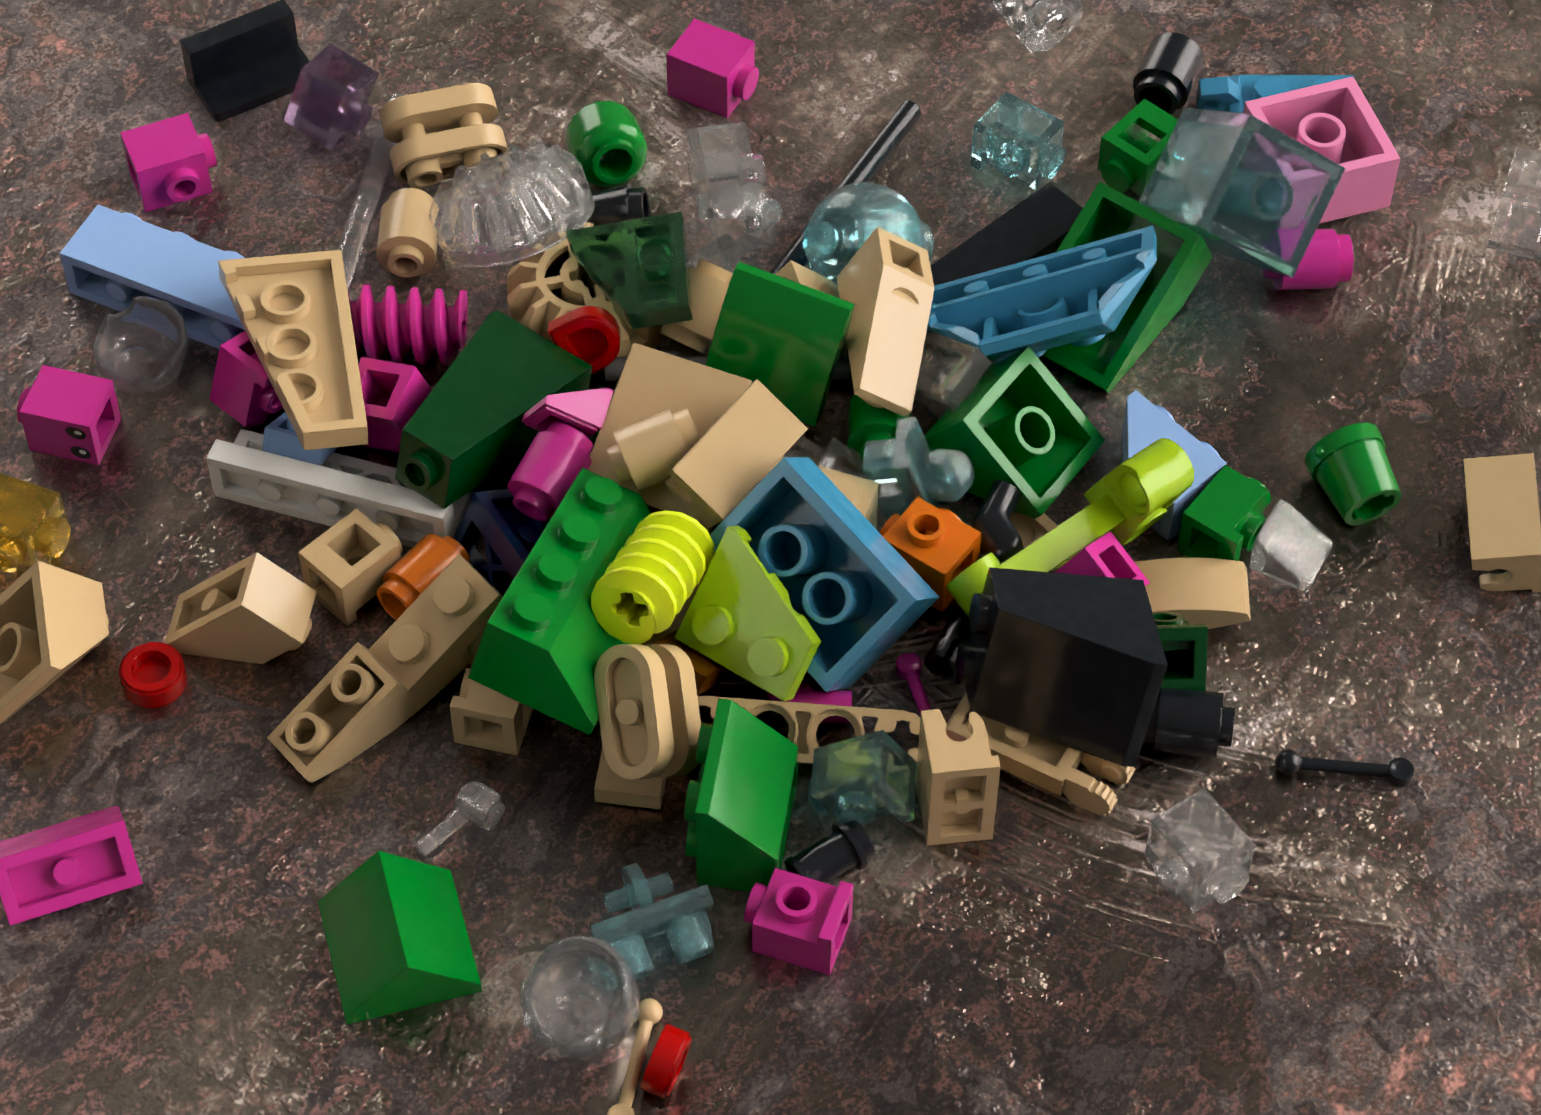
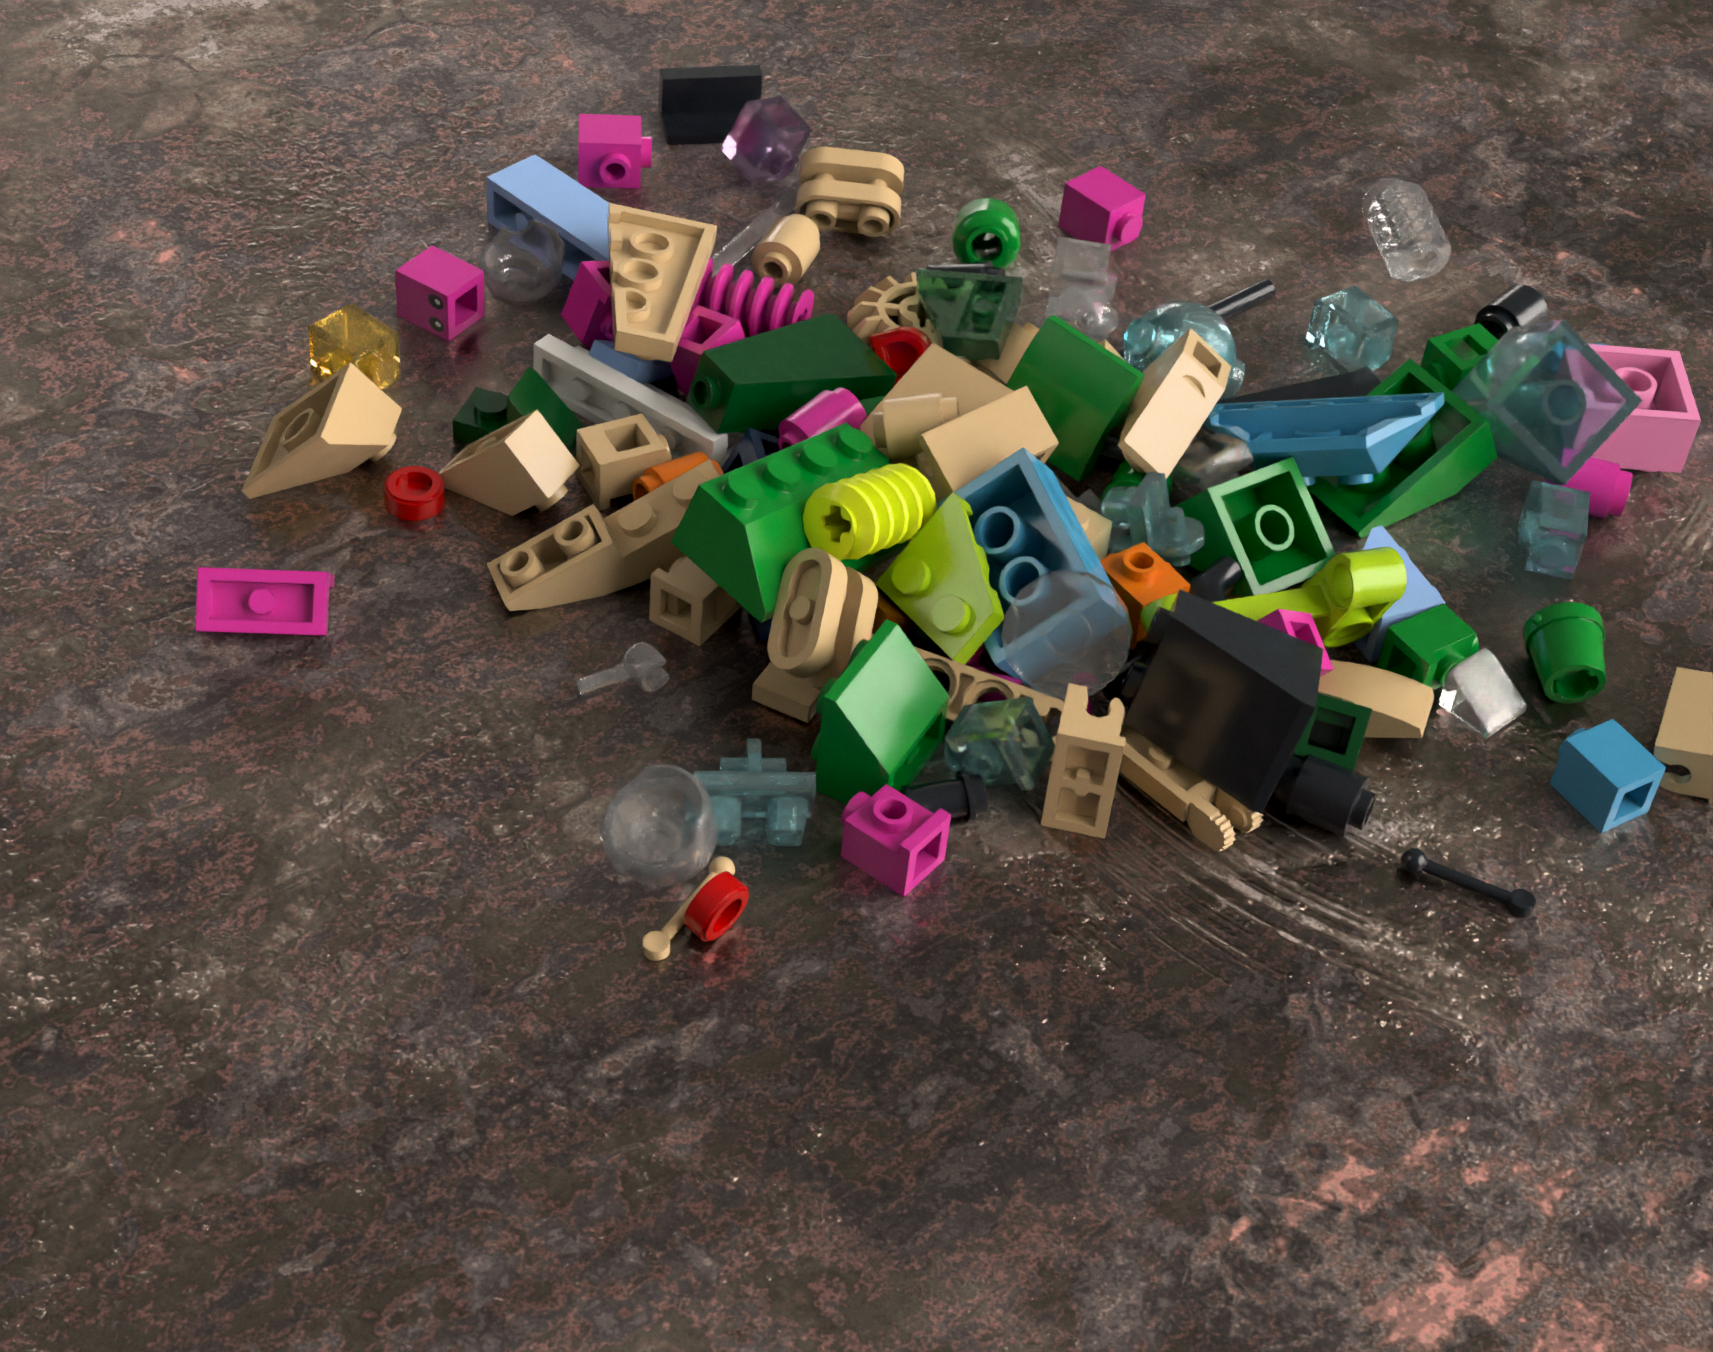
camera: 15 degrees right, 10 degrees down
green slope [318,851,482,1025] -> none
clear gear [428,142,595,268] -> none
slope [522,388,613,438] -> none
clear brick [1145,788,1255,913] -> none
none -> dark green slope [453,367,583,453]
none -> clear tile [1001,569,1133,700]
none -> clear light blue brick [1517,480,1590,580]
none -> dark azure brick [1550,719,1666,833]

